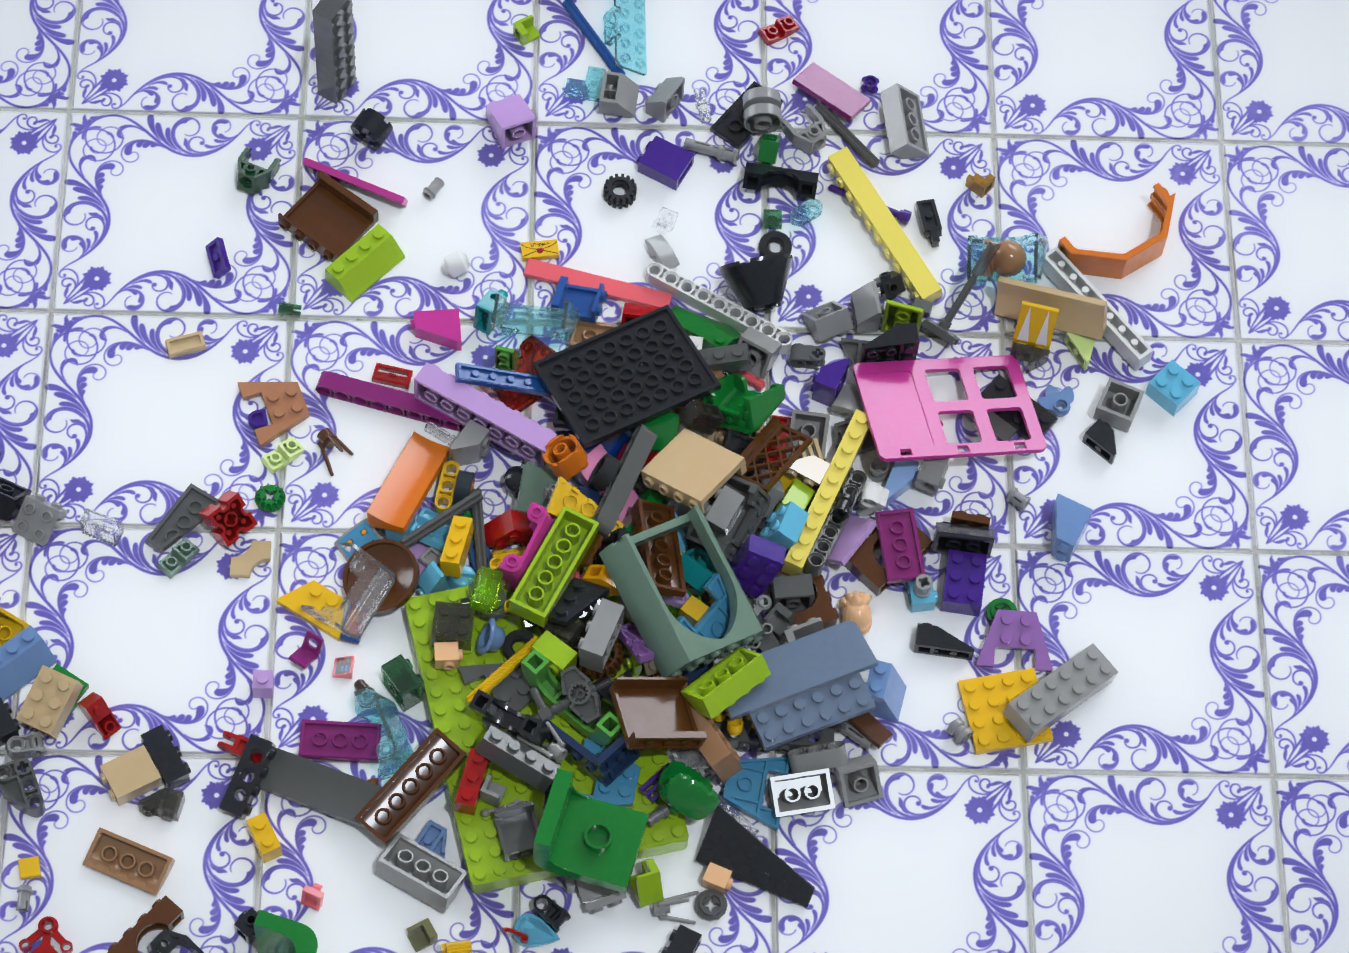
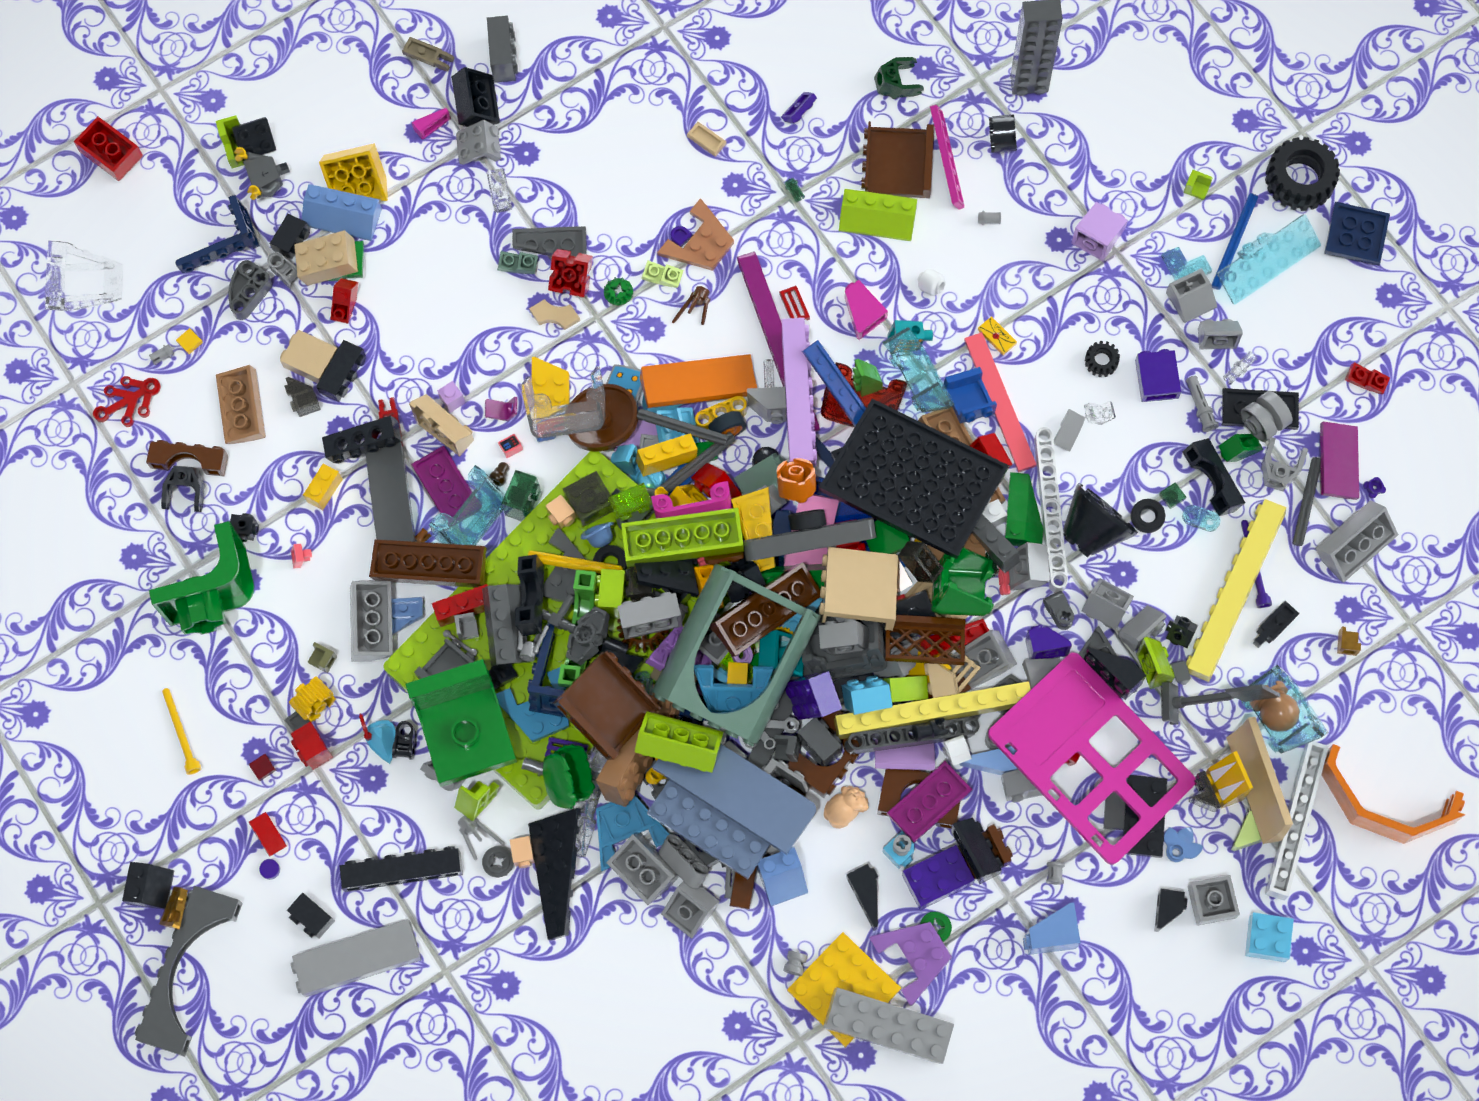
camera: 65 degrees right, 10 degrees up
none -> tan wedge [409,394,474,457]

